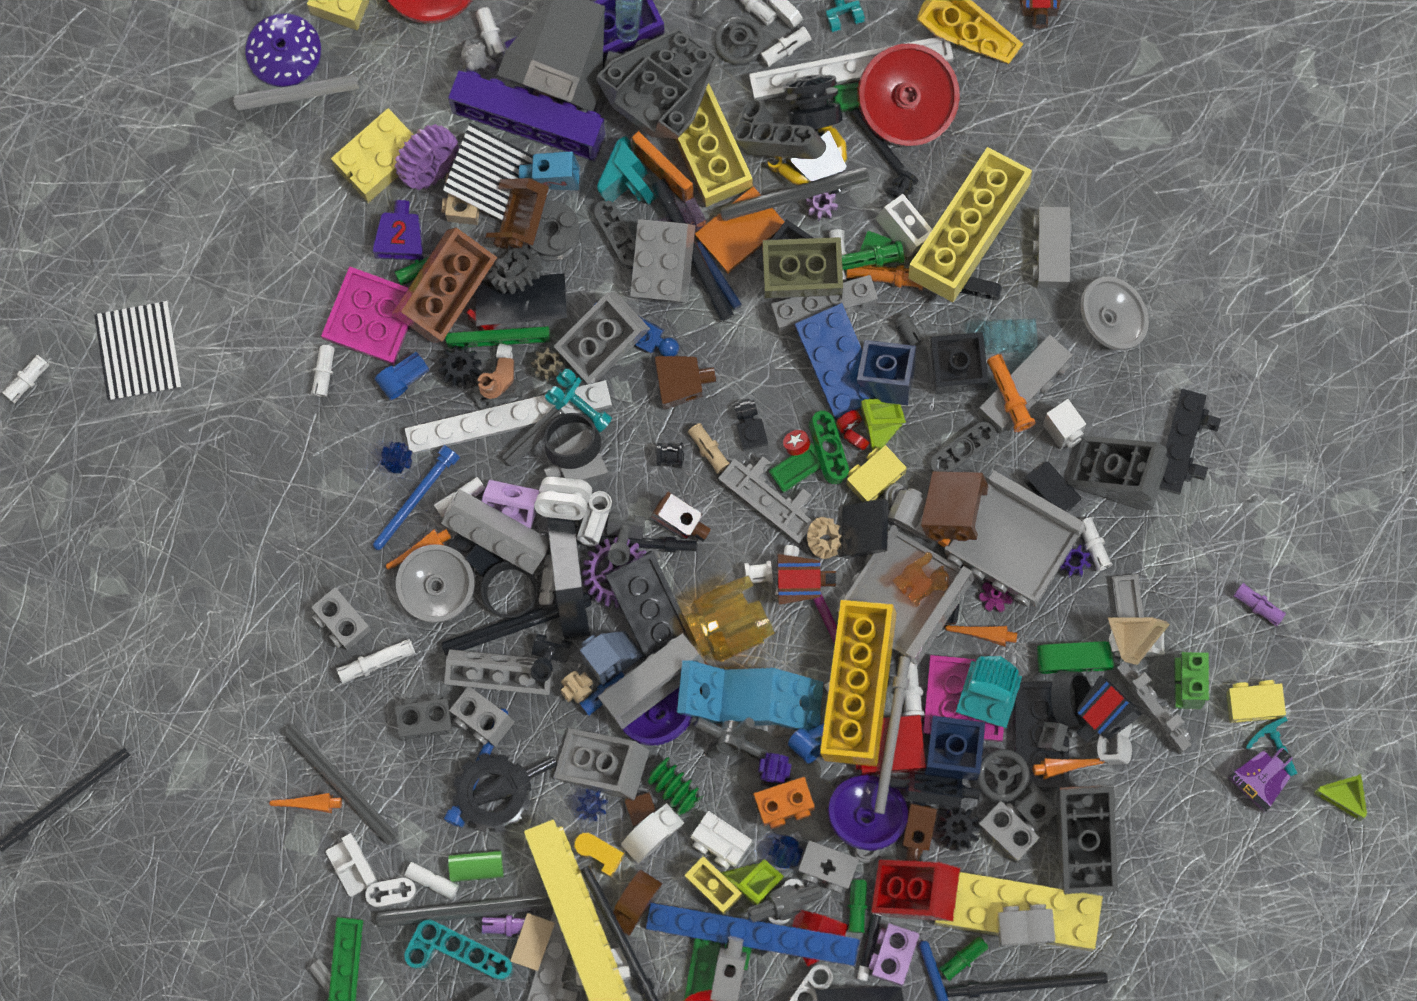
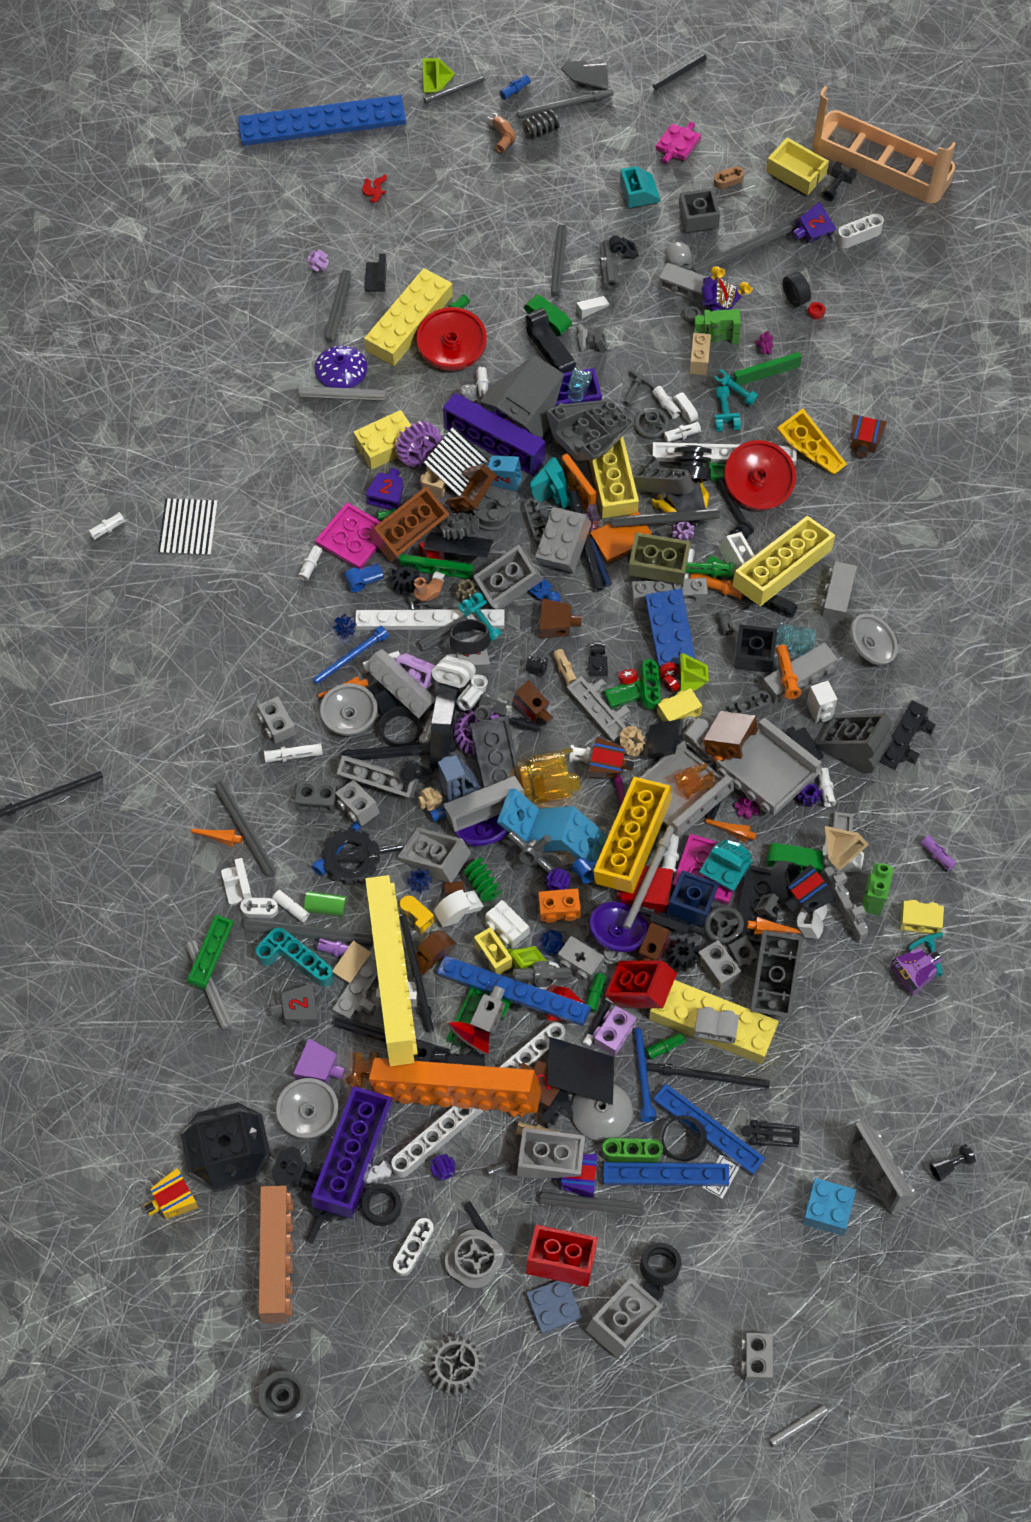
camera: 10 degrees right, 15 degrees down
dark blue slope [857,340,916,405] -> none
lime slope [1314,774,1367,821] -> none

